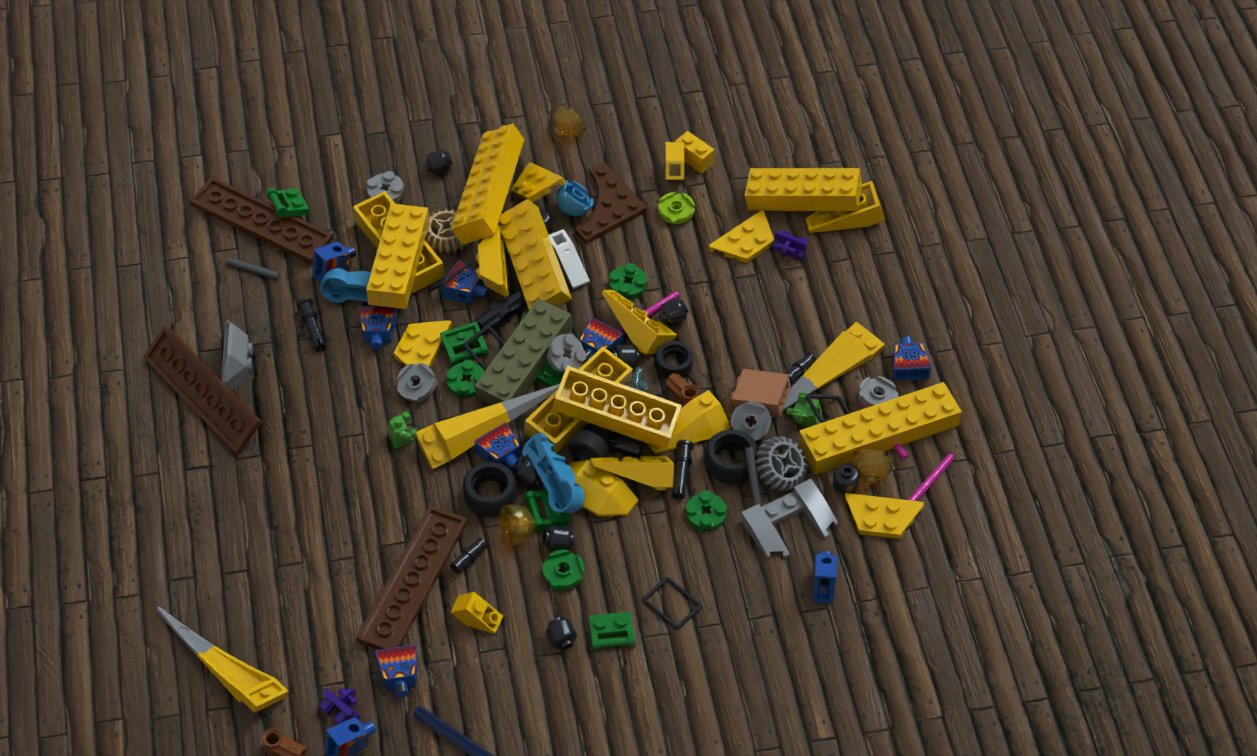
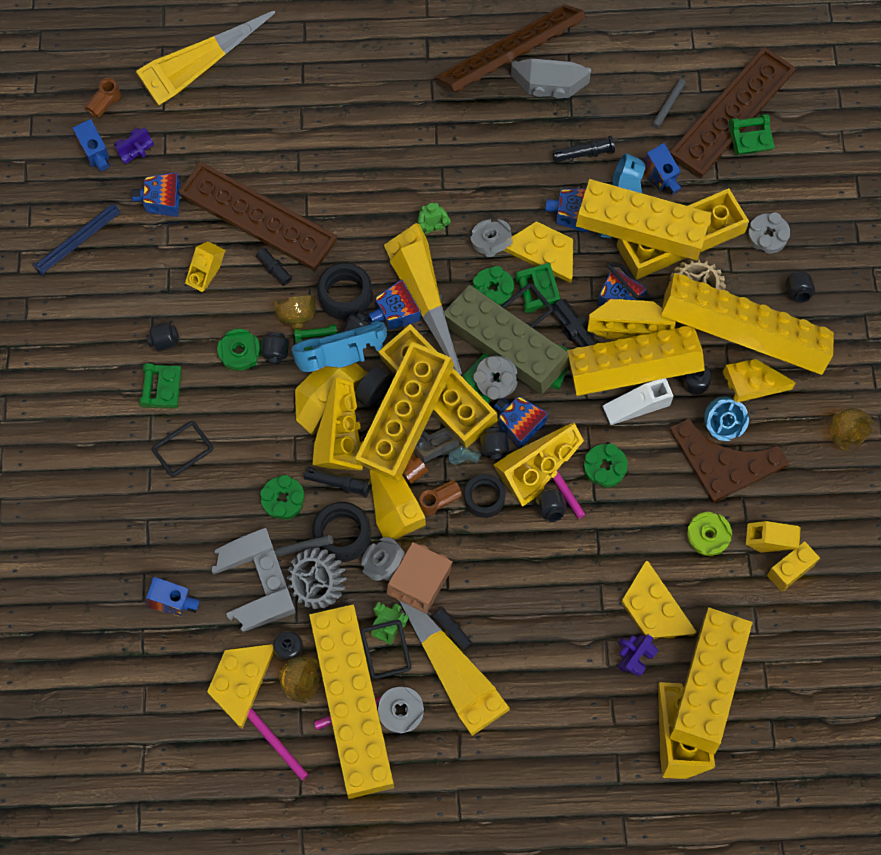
camera: 100 degrees right, 15 degrees up
blue torso [892,336,932,381] -> none

